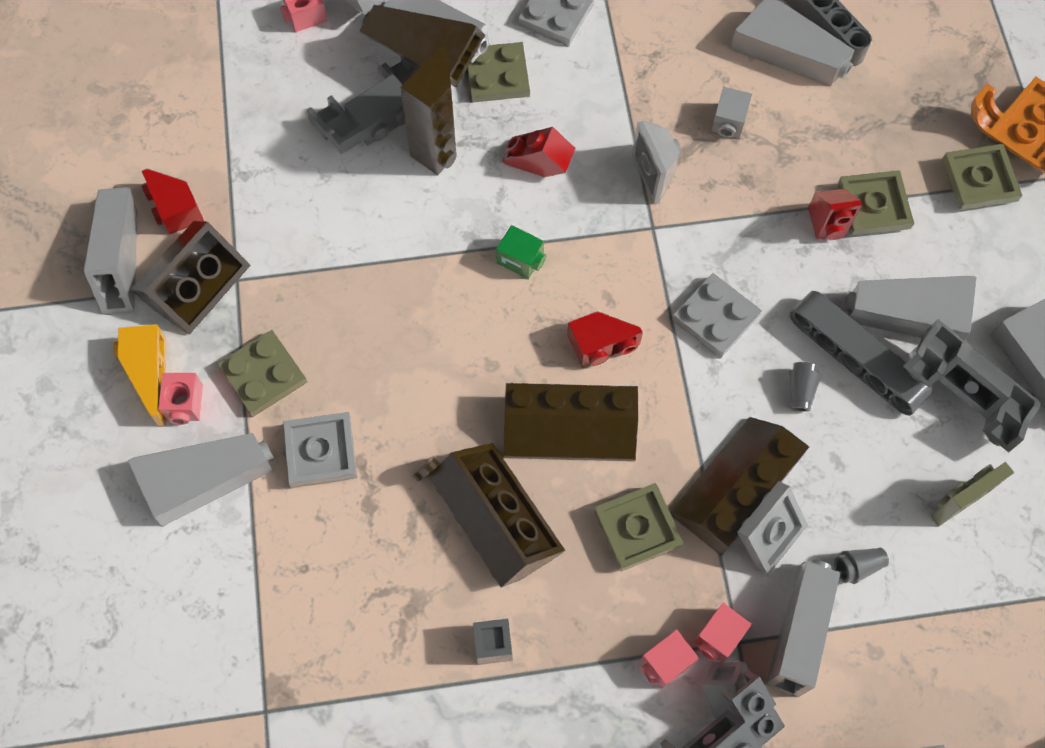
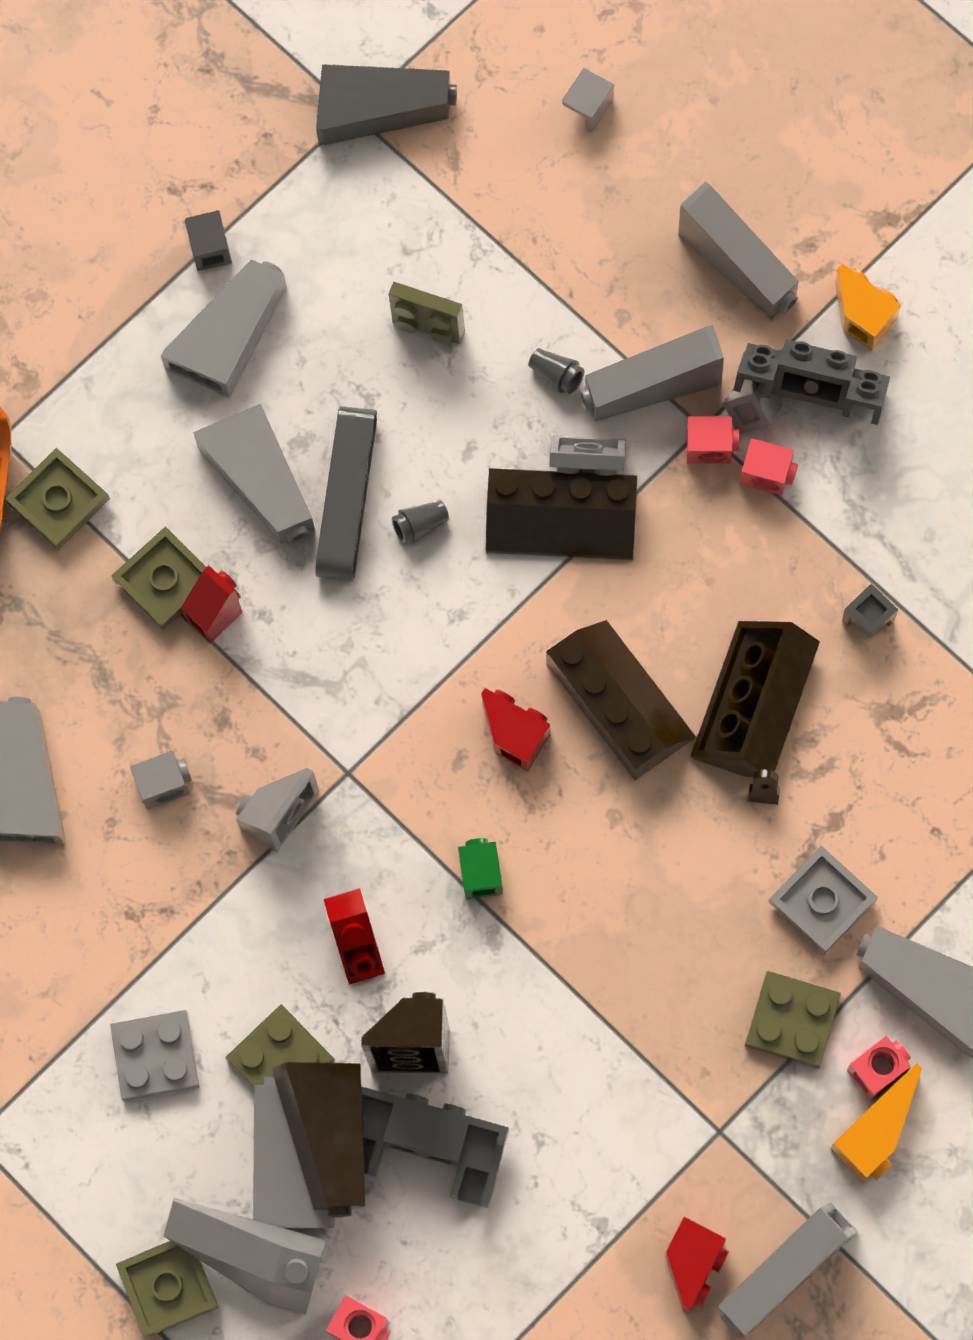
camera: 120 degrees left, 5 degrees up
dark brown slope [131,221,251,335] -> none
olive plate [594,483,684,572] -> none
light grey plate [672,273,762,358] -> none
dark grey bracket [903,319,1041,453] -> none

